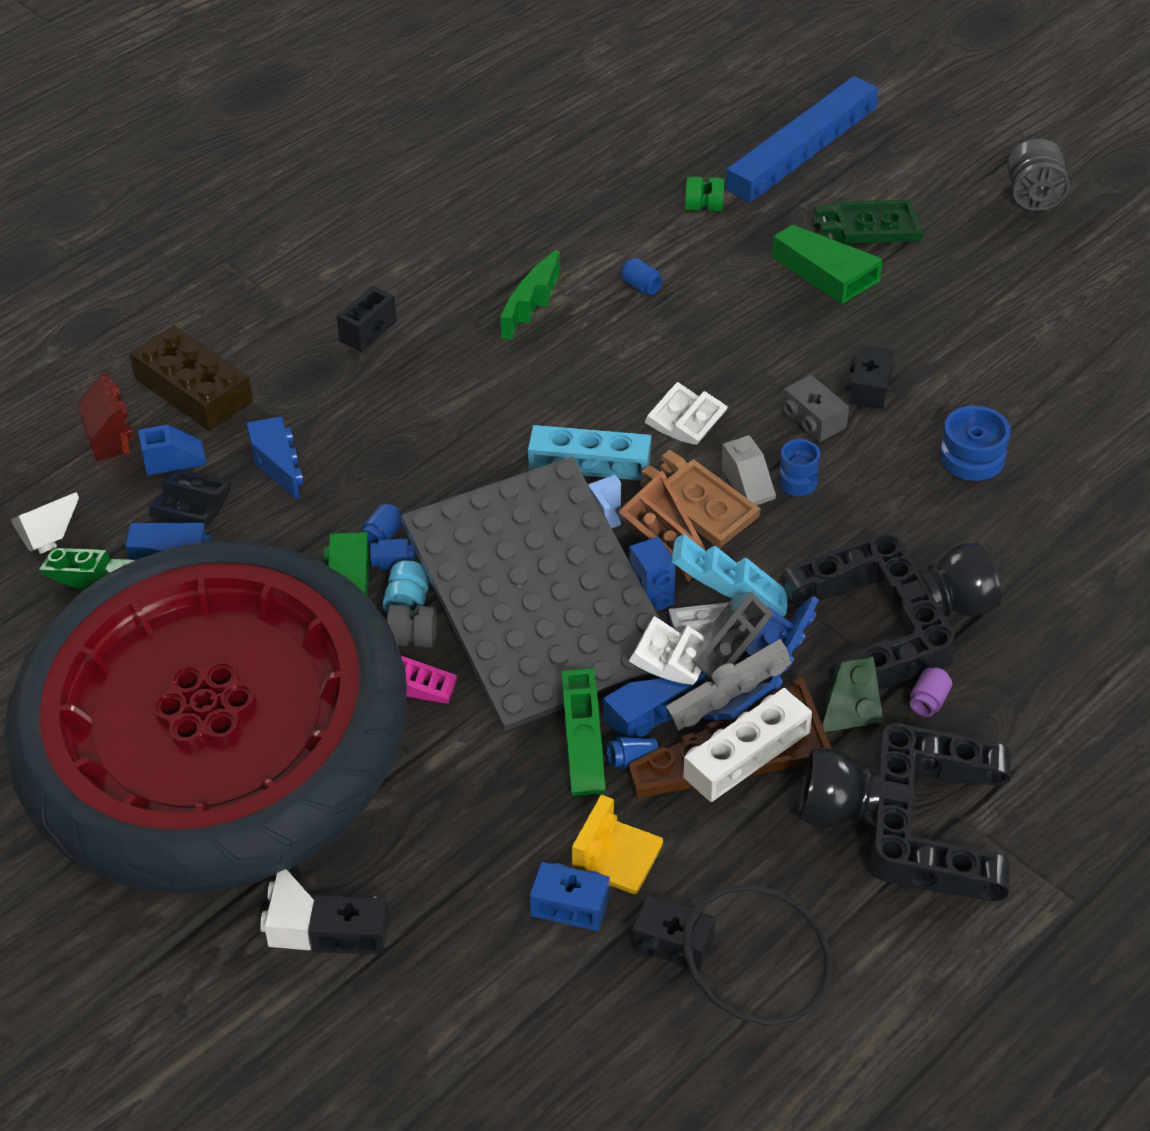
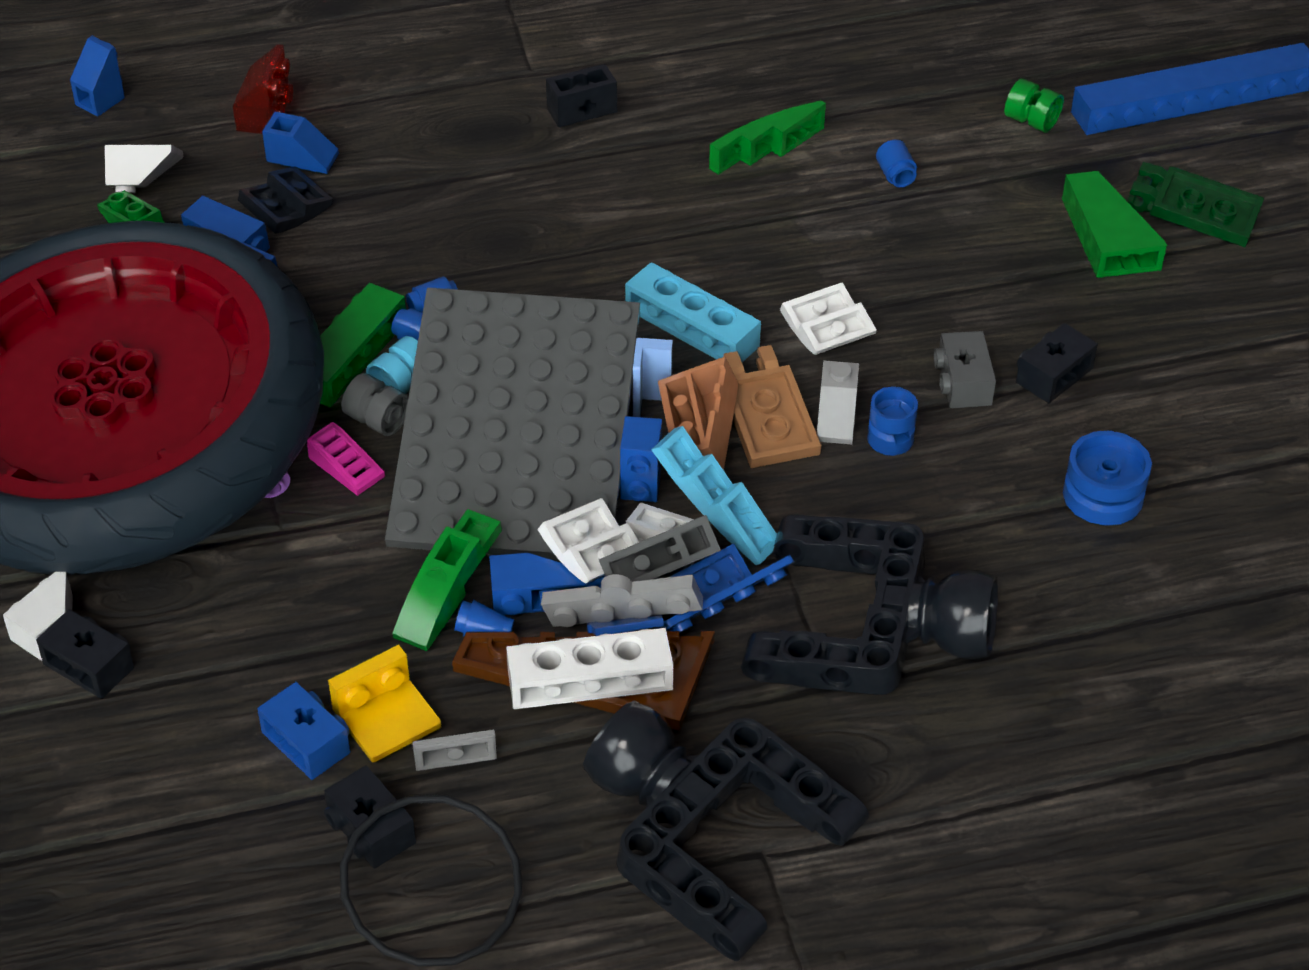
camera: 30 degrees right, 0 degrees up
dark brown brick [130,325,253,432] -> none
blue slope [247,416,303,499] -> none
dark green wing [821,656,884,732] -> none
medium lavender brick [910,667,952,717] -> none
none -> light grey slope [412,729,497,771]

